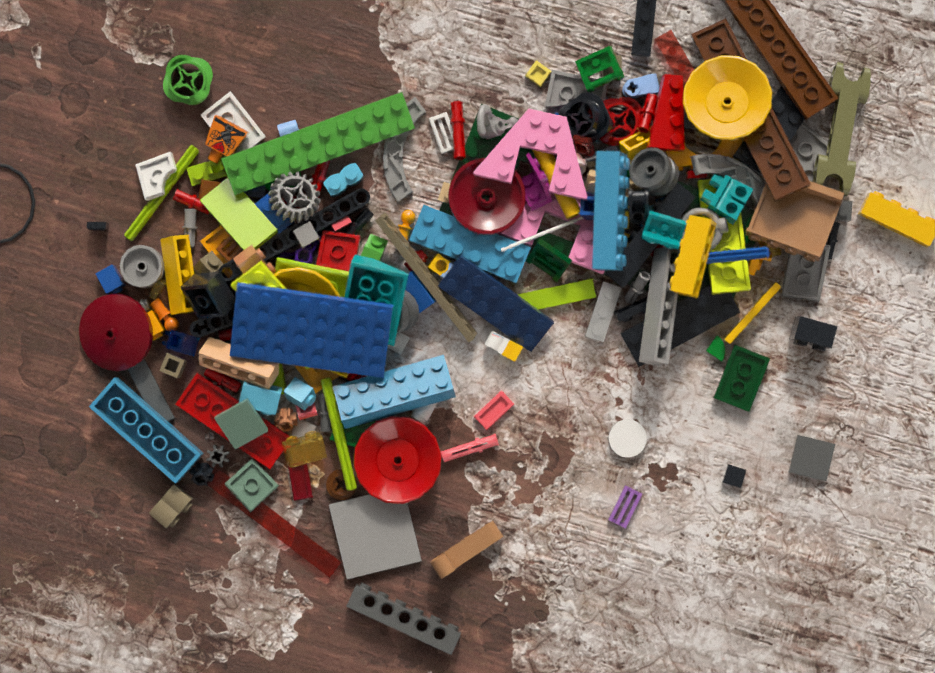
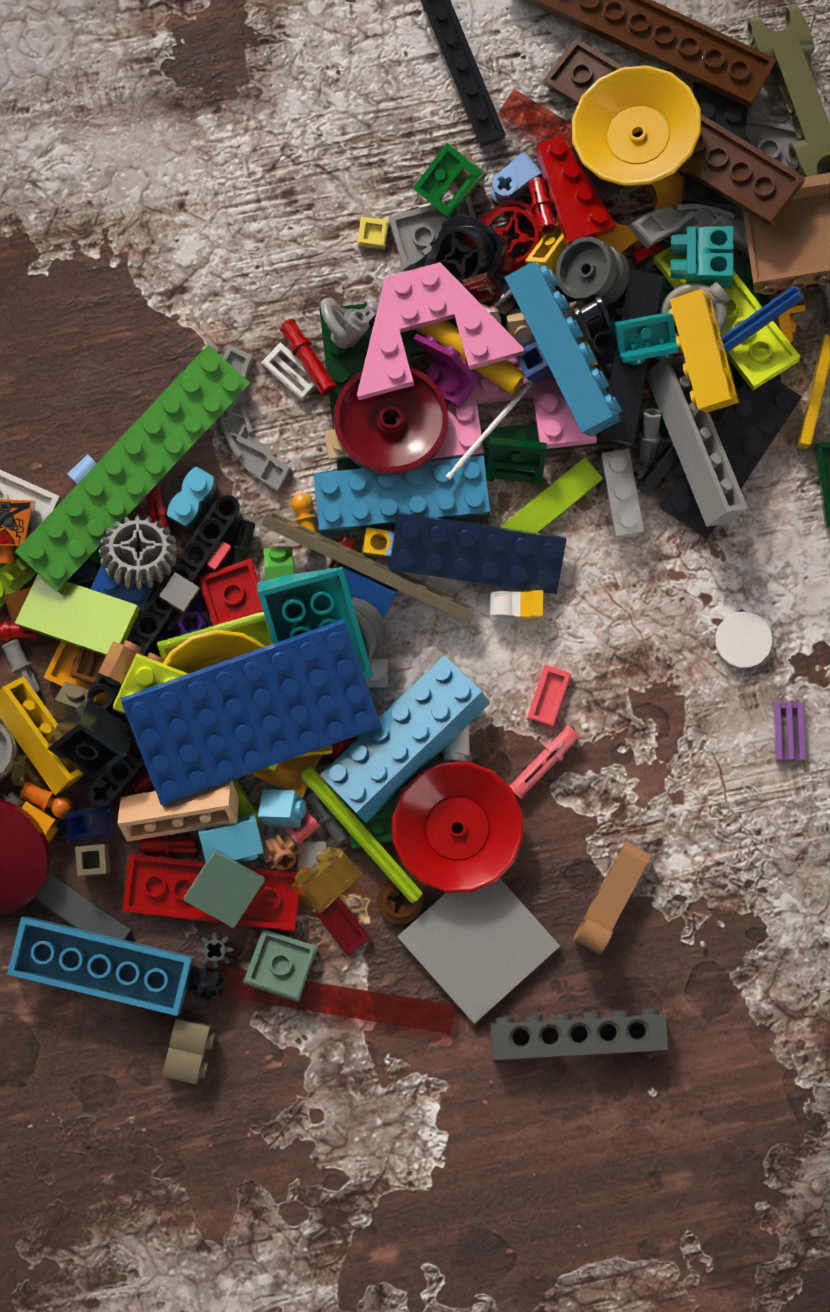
camera: 25 degrees left, 5 degrees down
green tile [706,335,725,362] -> none

